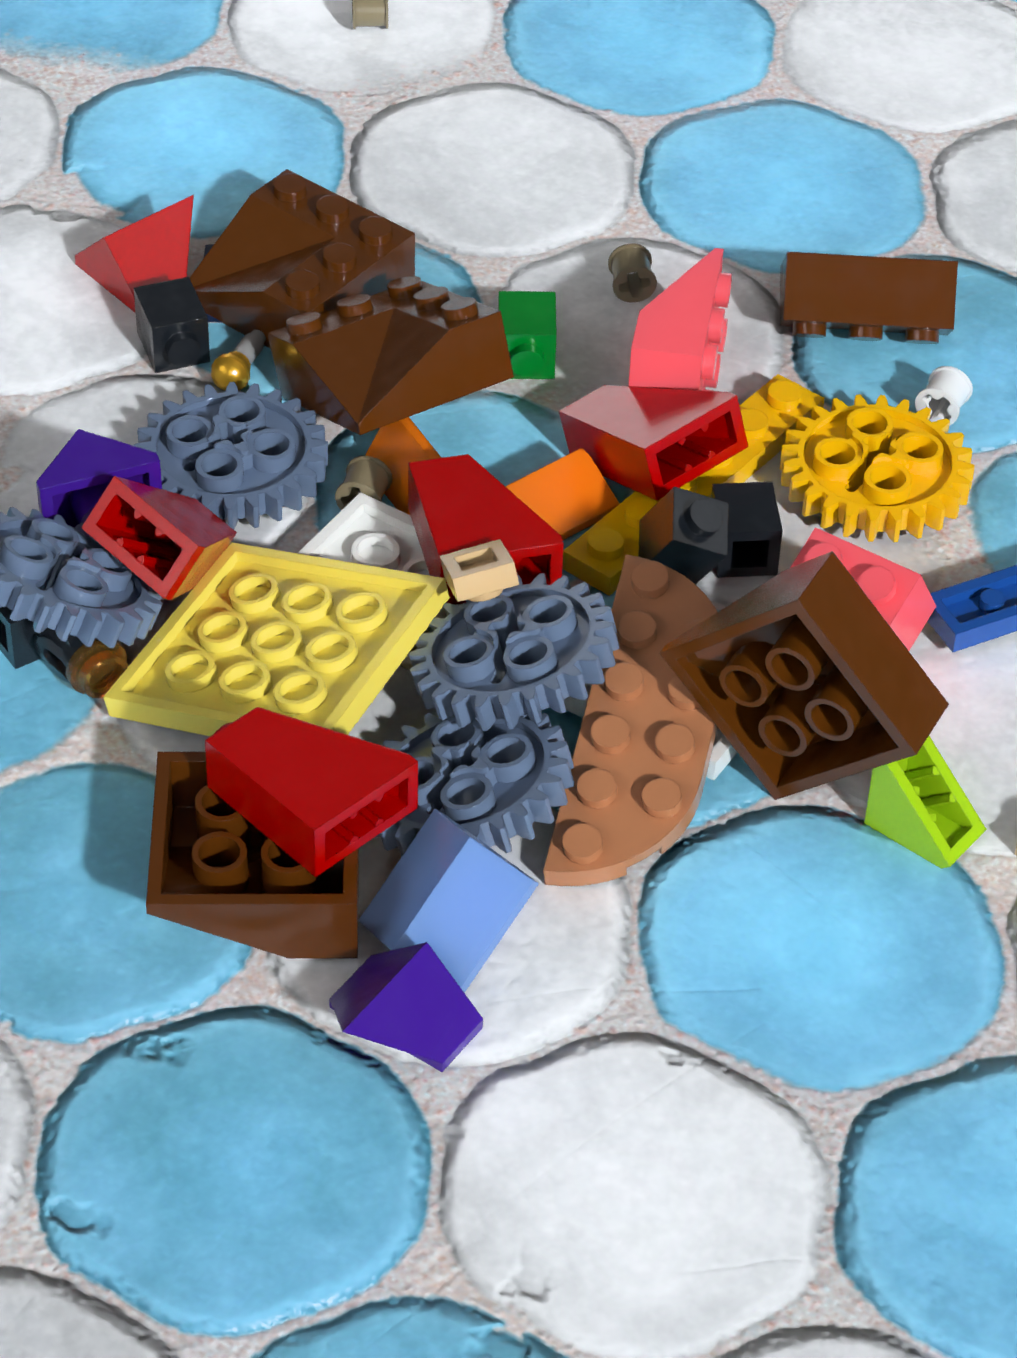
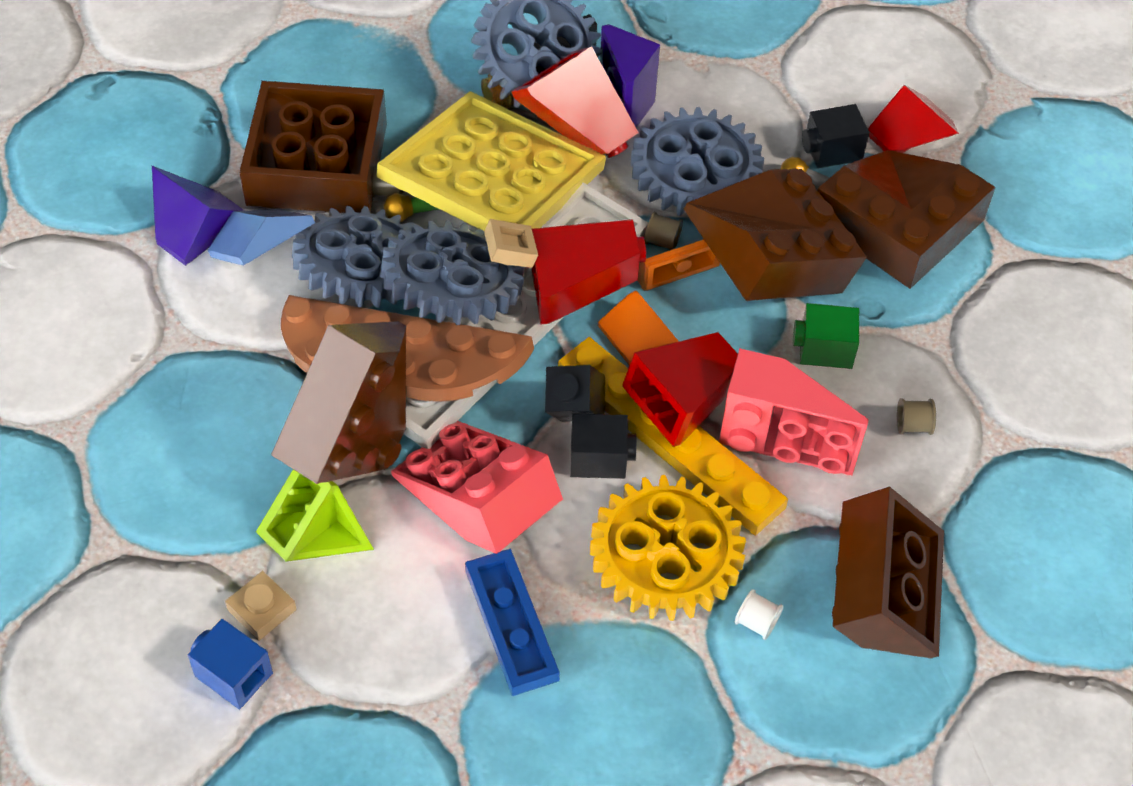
camera: 95 degrees right, 10 degrees up
red slope [205,707,418,877] -> none

